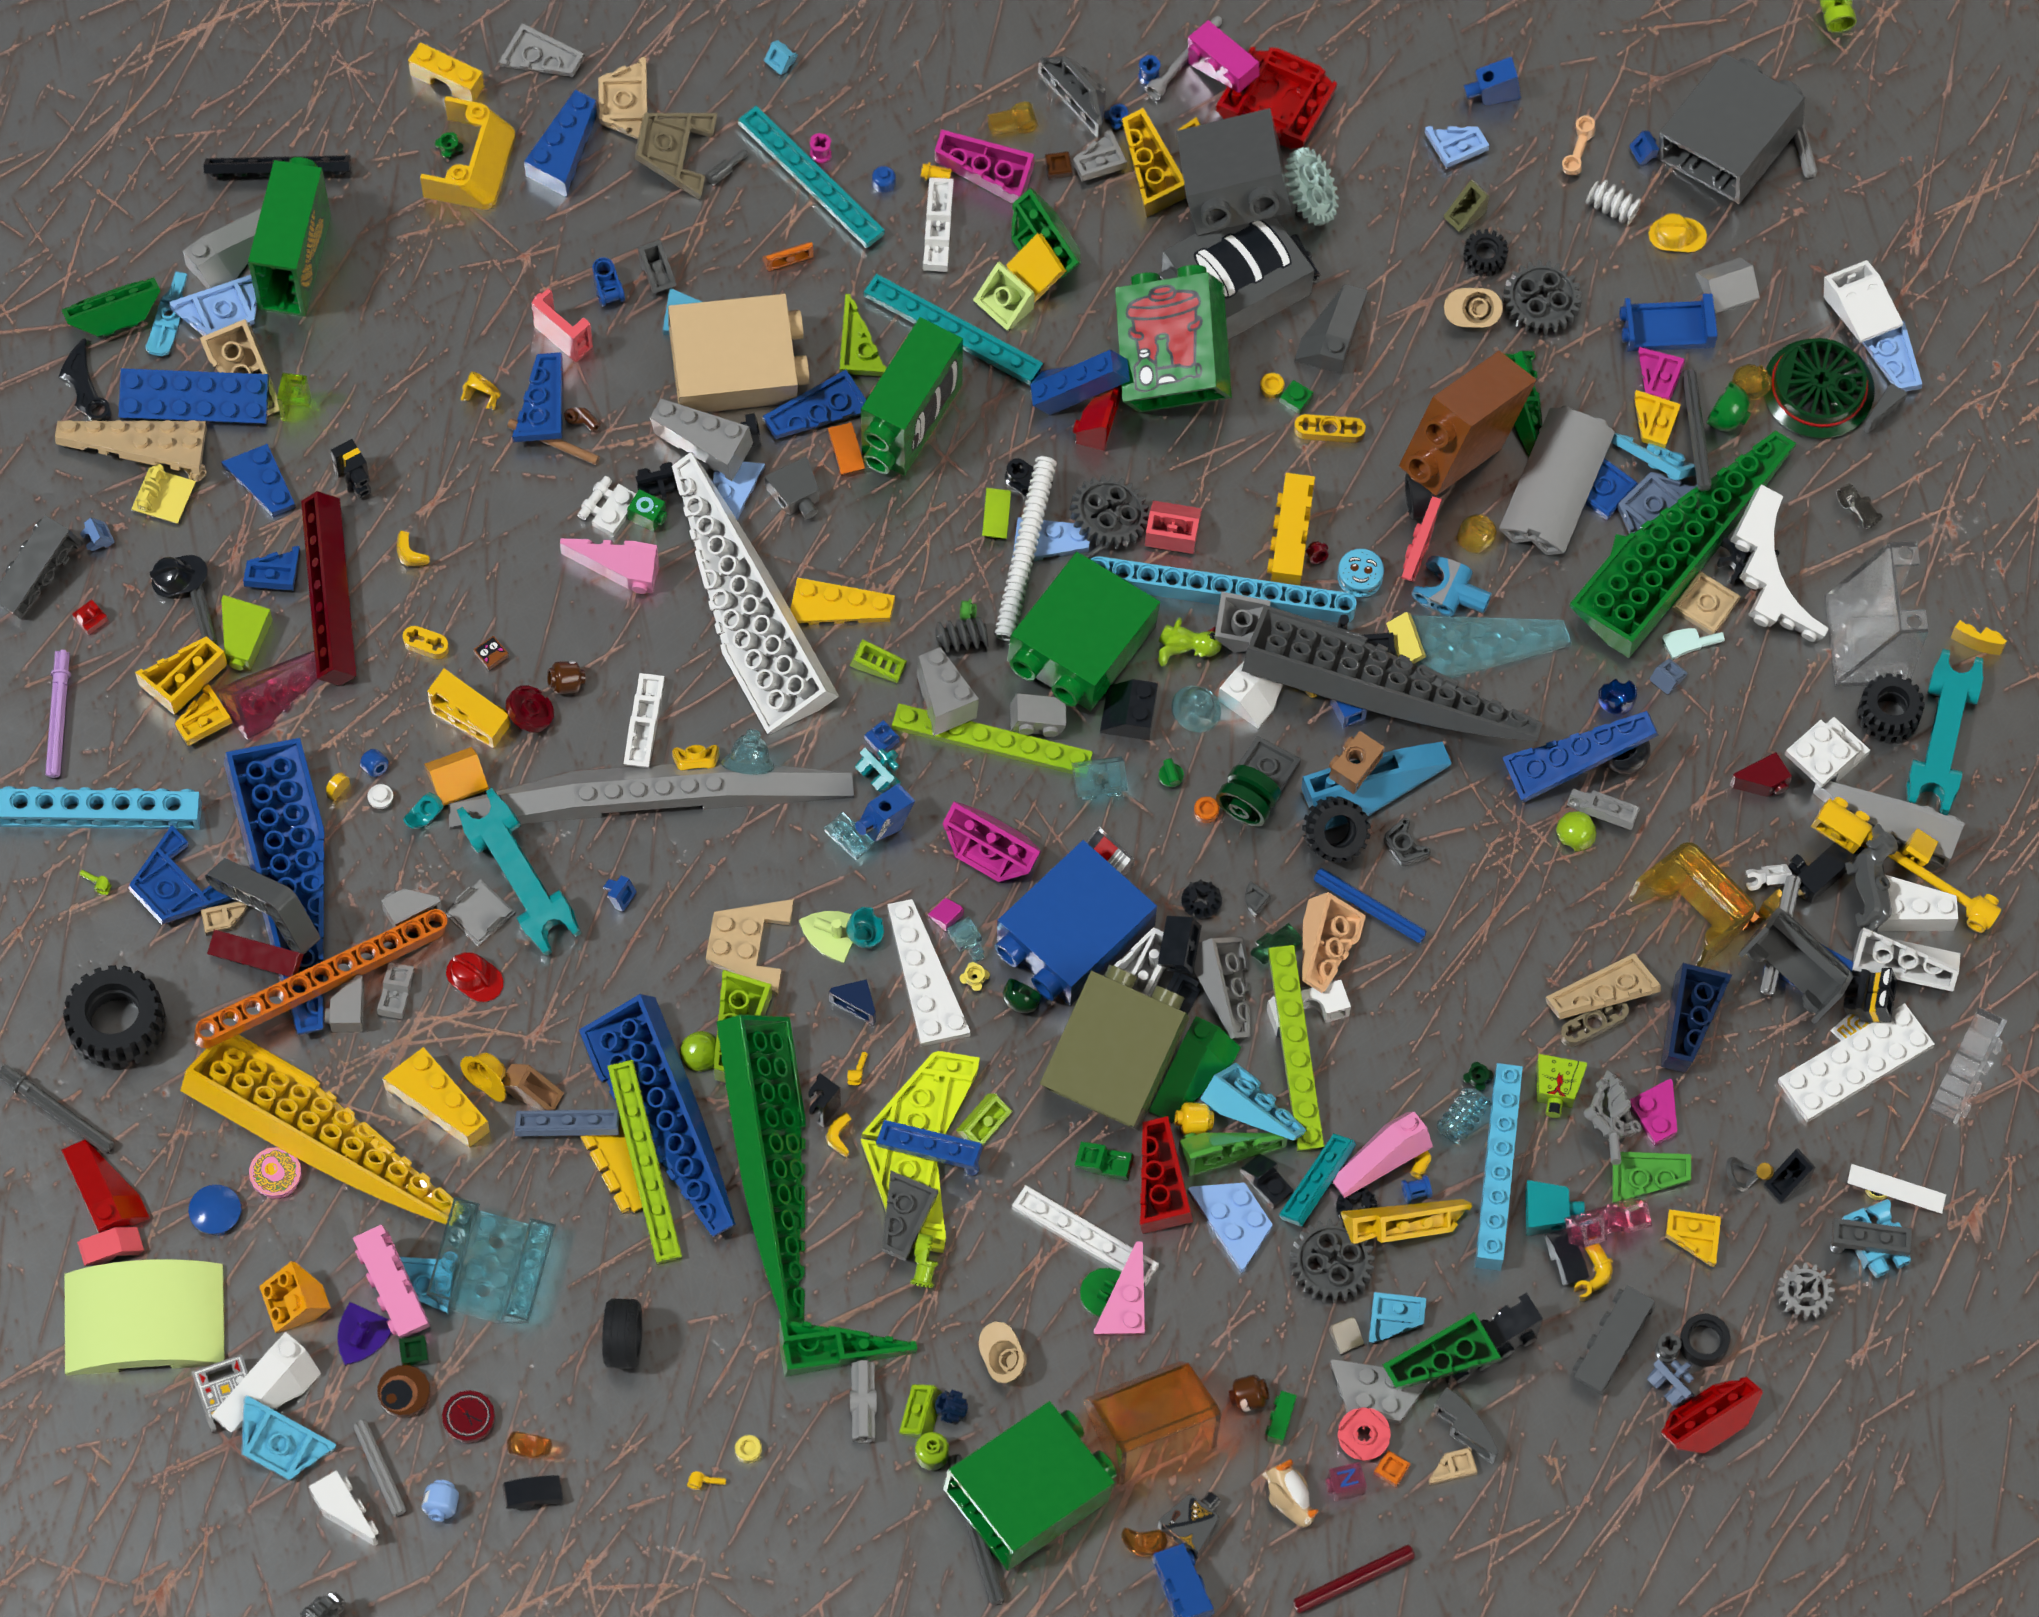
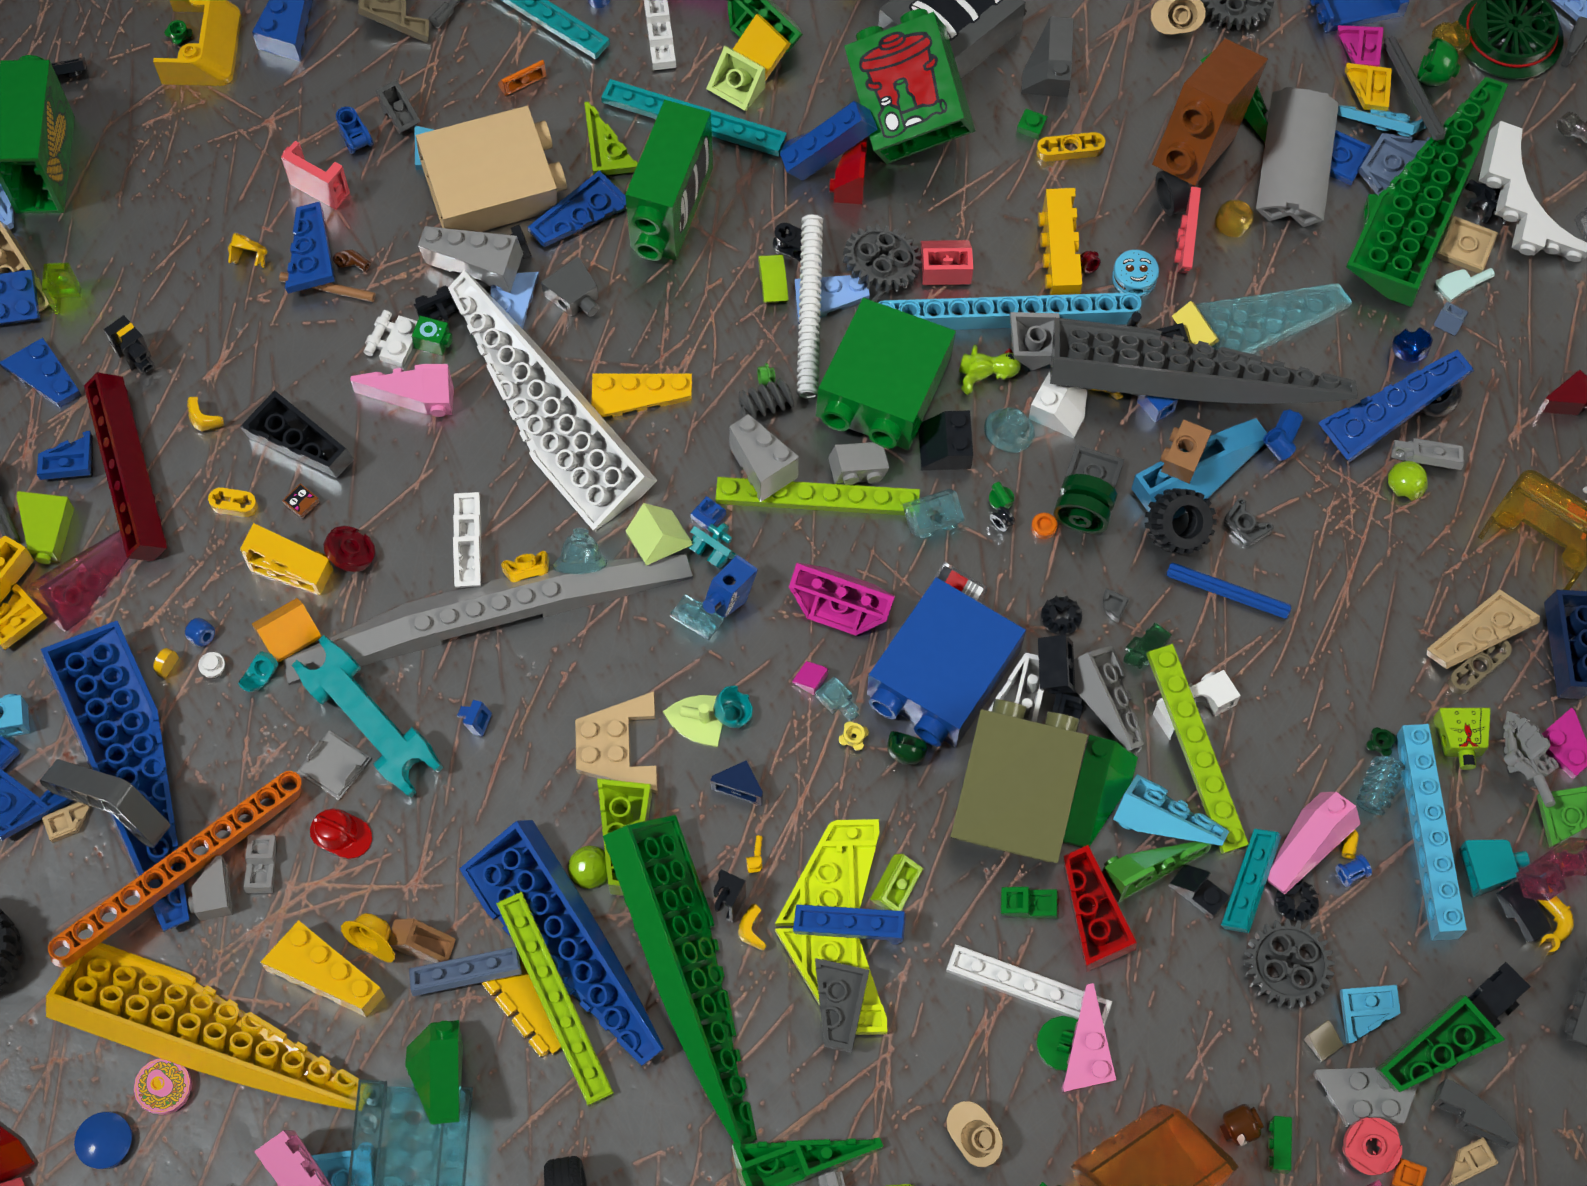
camera: 10 degrees left, 0 degrees up
dark red tile [207,929,303,977] -> none
light grey slope [381,888,443,928] -> none
reddish brown head [547,661,586,694] -> none
orange slope [827,422,865,475] -> none
lime slope [849,639,907,683] -> none
white wing [887,899,970,1047] -> none
lime connector [910,1233,938,1288] -> none
yellow head [1175,1102,1214,1135] -> none
light blue wing [1187,1182,1273,1273] -> none
yellow tile [1260,373,1285,399] -> none
light nougat wedge [1302,892,1366,993] -> none
yellow wedge [1341,1199,1472,1244] -> none
dark azure connector [1412,556,1492,616] -> none
none -> black wedge [240,390,354,478]
none -> green wedge [405,1020,463,1125]
none -> yellowish green slope [625,503,692,566]
none -> black bush [990,506,1015,532]
none -> blue piece [1263,409,1303,461]

